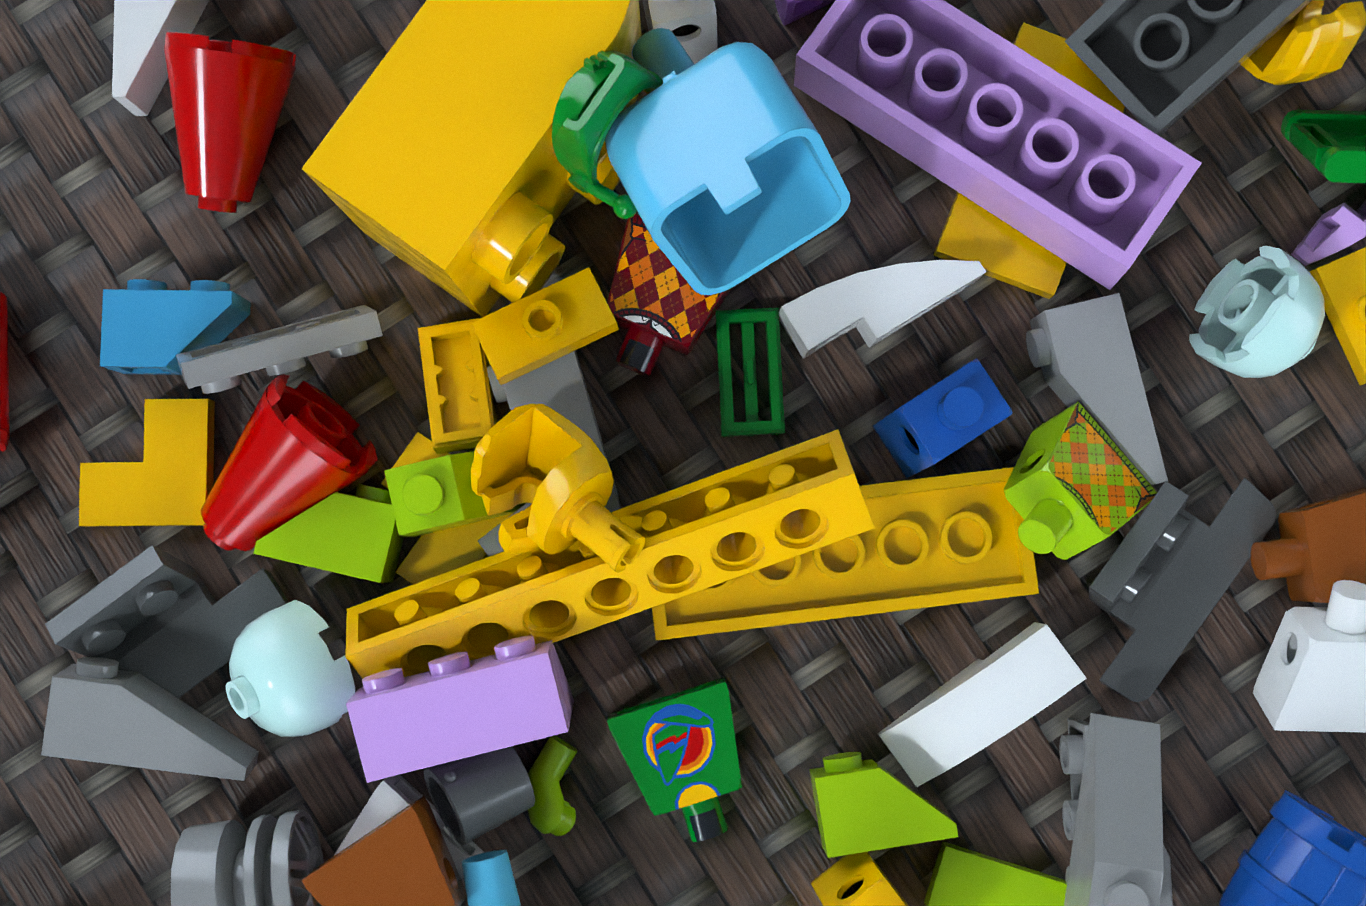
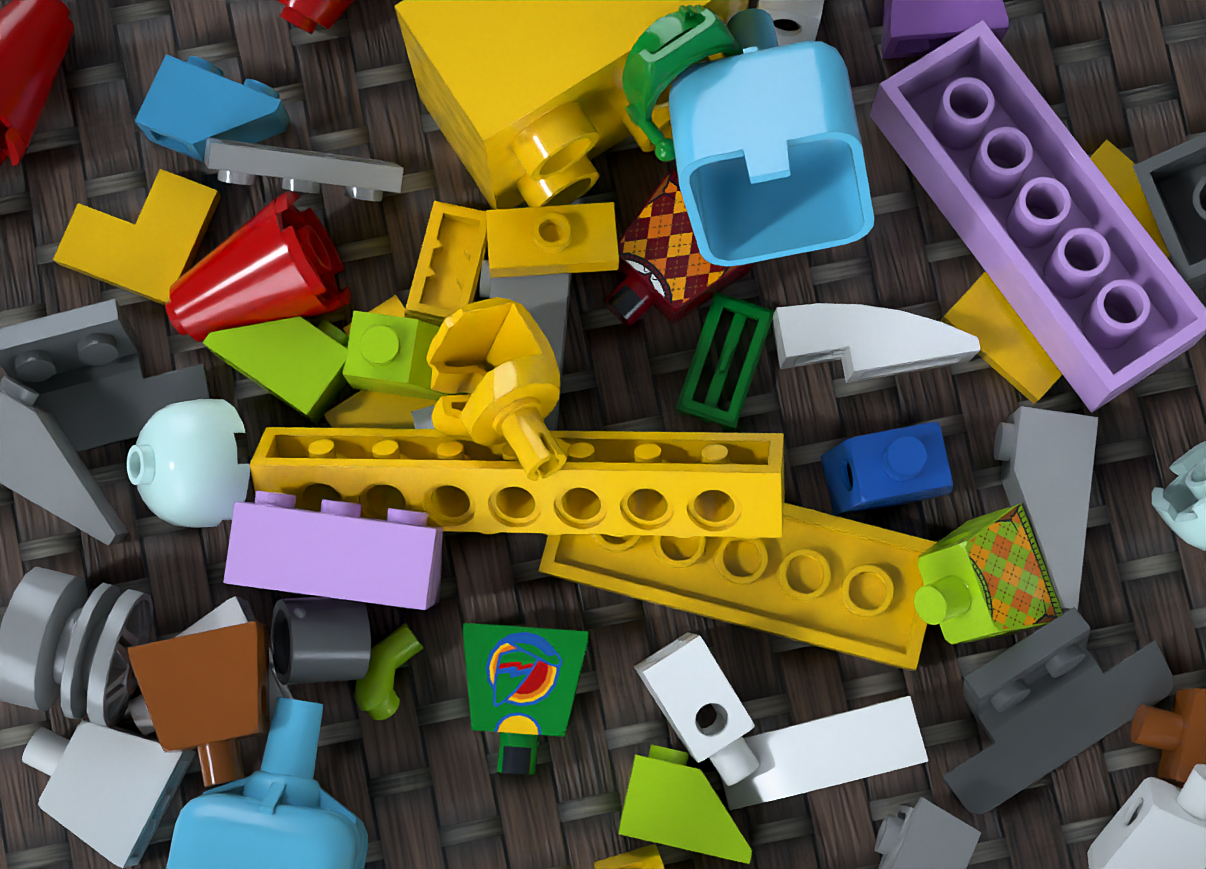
camera: 20 degrees right, 5 degrees down
none -> white torso [634,632,760,786]

